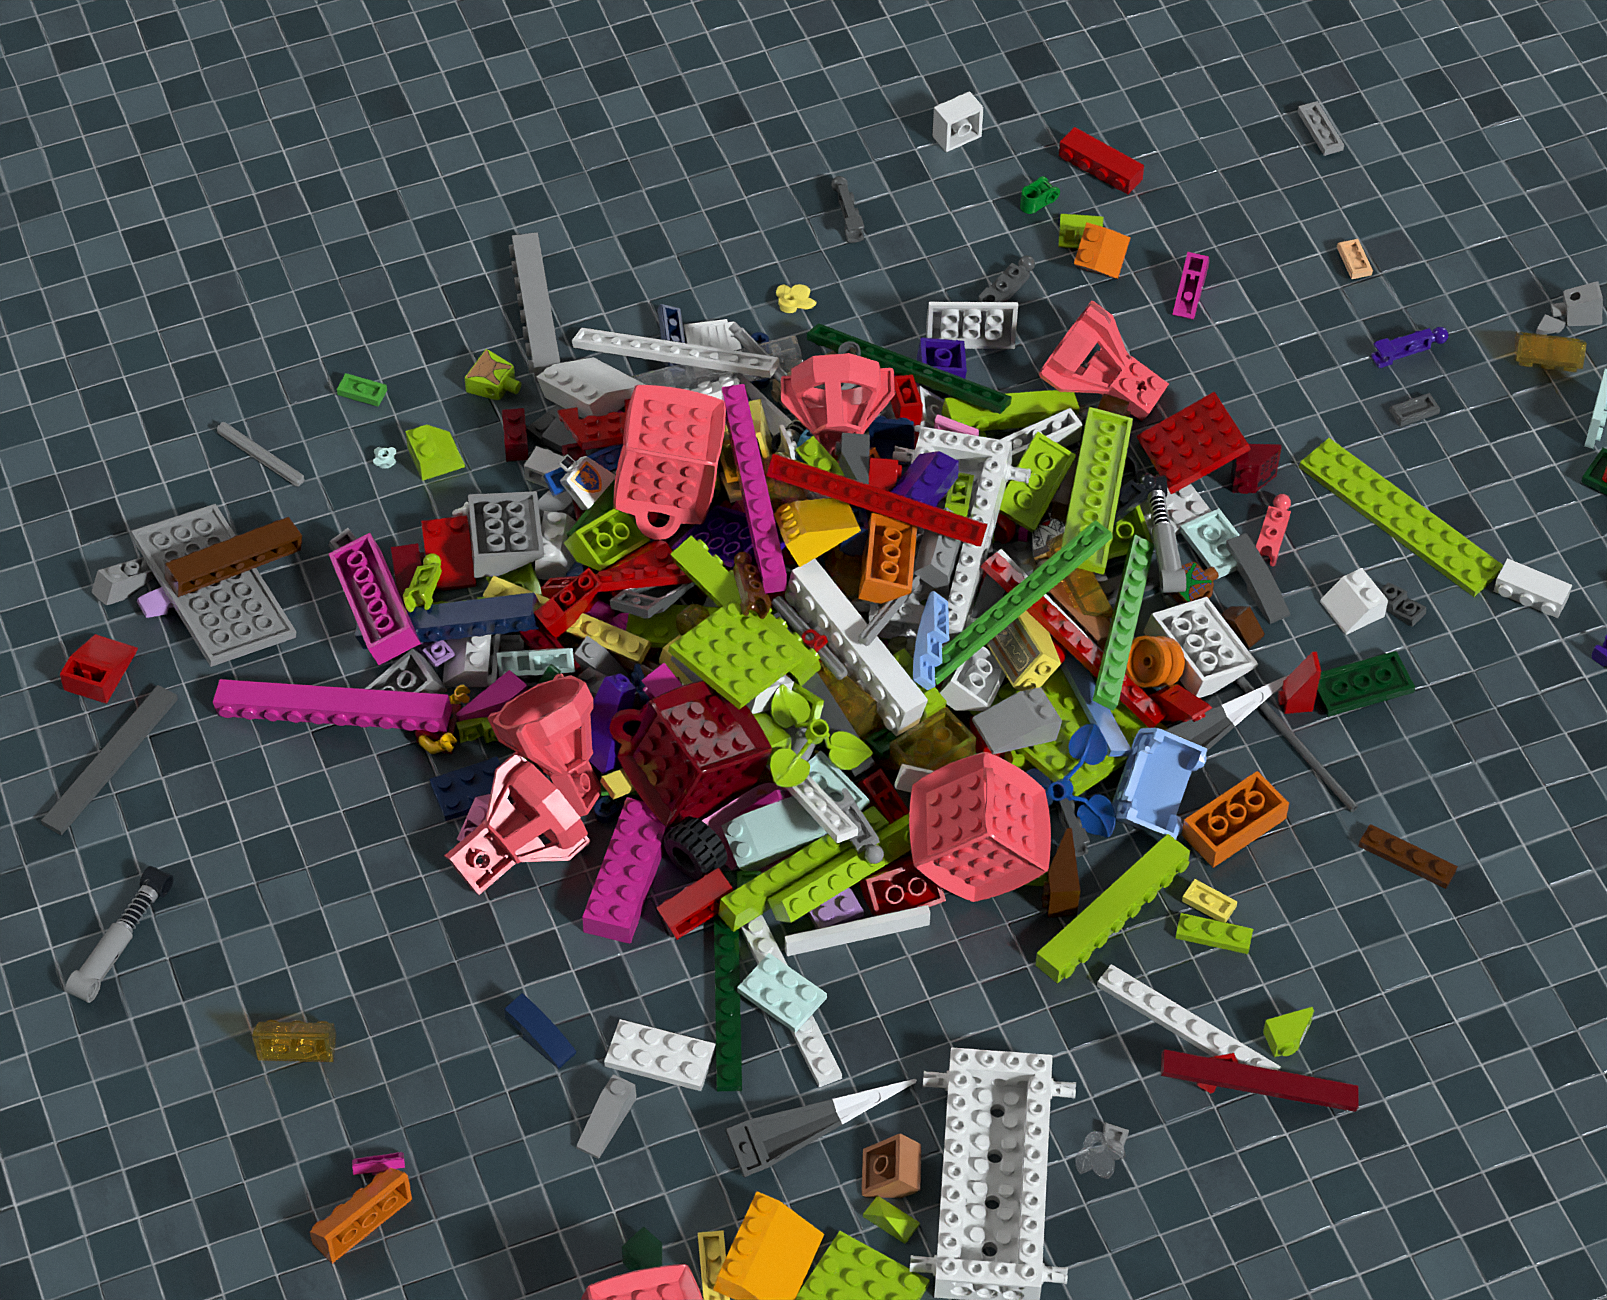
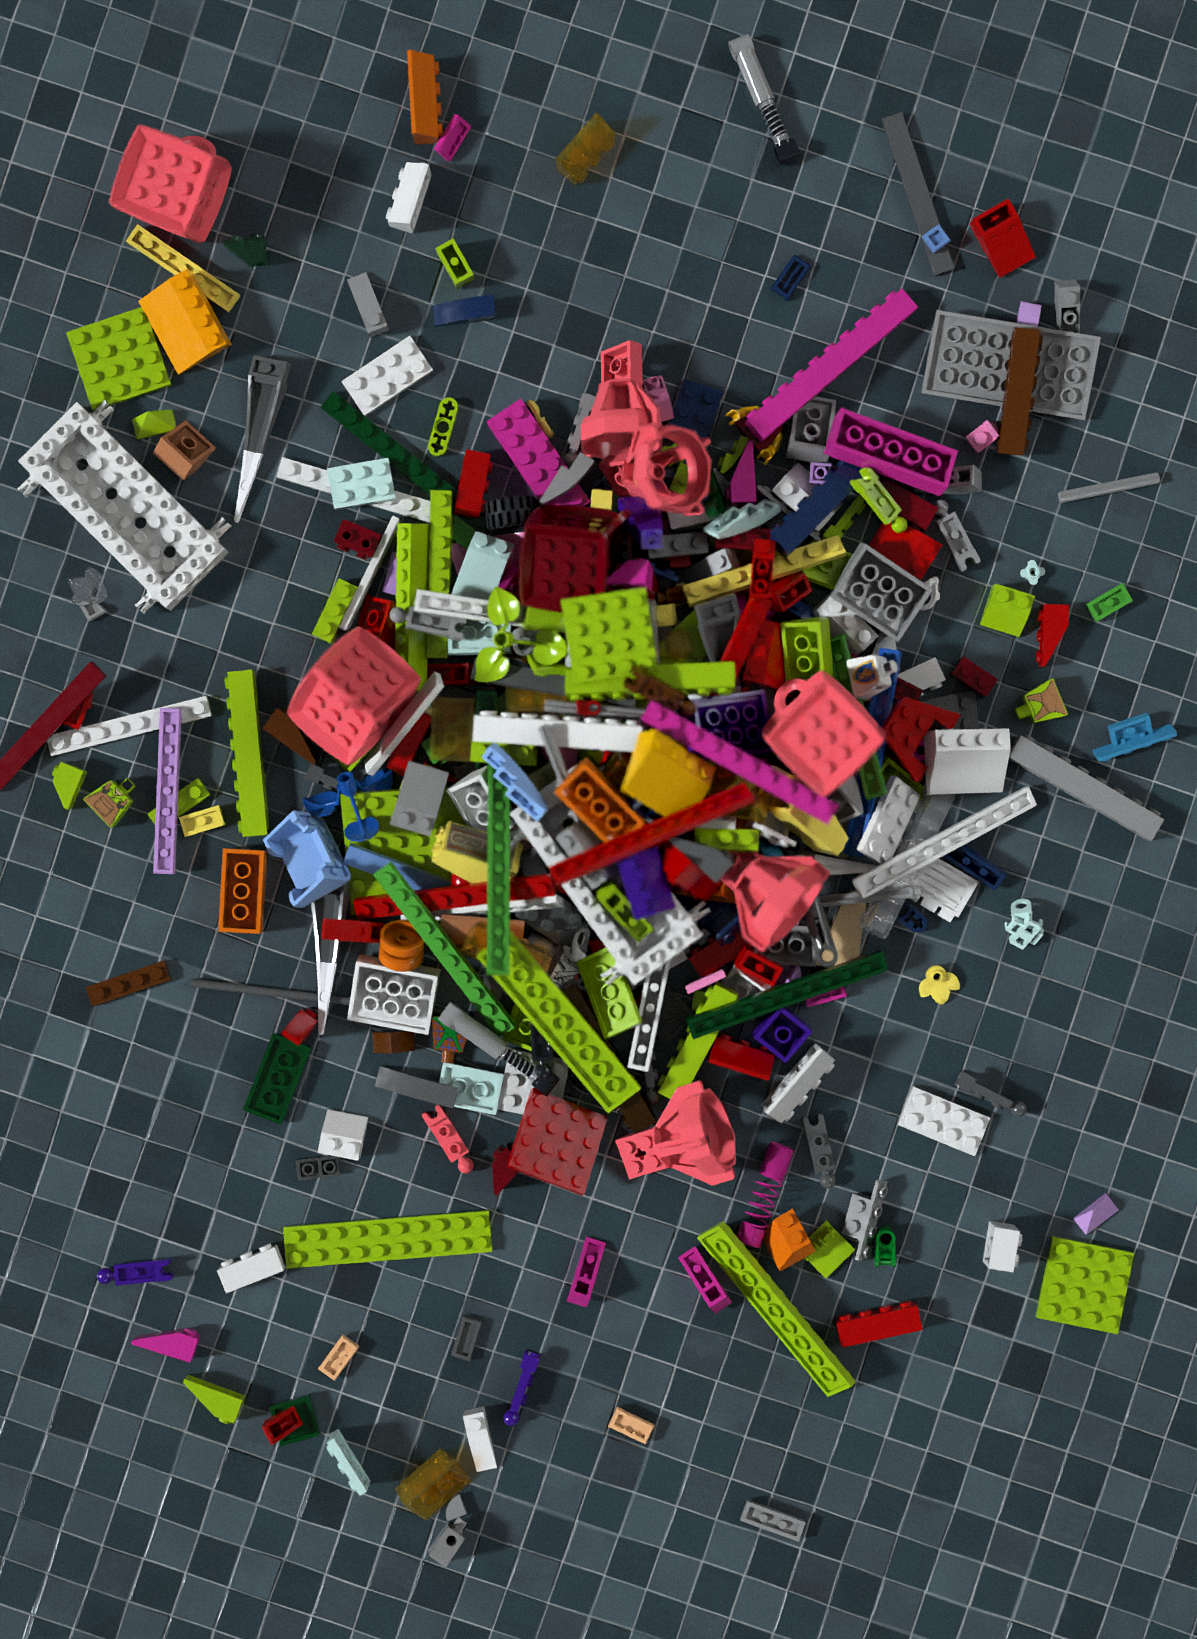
camera: 130 degrees right, 35 degrees up
none -> torso [83,778,136,828]
none -> lavender tile [153,708,182,874]
none -> lime brick [312,578,358,645]
none -> light nougat plate [318,1334,359,1381]
none -> dark red brick [333,519,383,561]
none -> white slope [386,162,432,234]
none -> lime beam [428,397,458,457]
none -> lime brick [435,238,475,289]
none -> white slope [463,1406,497,1472]
none -> light yellow piece [527,400,554,438]
none -> light grey slope [540,452,595,505]
none -> light grey plate [562,393,596,468]
none -> white piece [563,927,590,962]
none -> dark pink slope [567,1237,606,1307]
none -> lime plate [697,1221,856,1397]
none -> red slope [707,1033,775,1081]
none -> dark pink piece [736,1141,794,1248]
none -> dark blue tile [770,254,811,301]
none -> light grey bracket [842,1180,888,1261]
none -> white plate [898,1086,990,1156]
none -> medium blue tile [922,224,951,254]
none -> light grey plate [933,499,981,572]
none -> bright pink bracket [965,420,999,454]
none -> light aqua piece [1004,899,1044,950]
none -> red slope [1036,604,1069,668]
none -> lime plate [1036,1236,1134,1334]
none -> lavender slope [1073,1193,1118,1235]
none -> dark azure bracket [1092,712,1177,761]

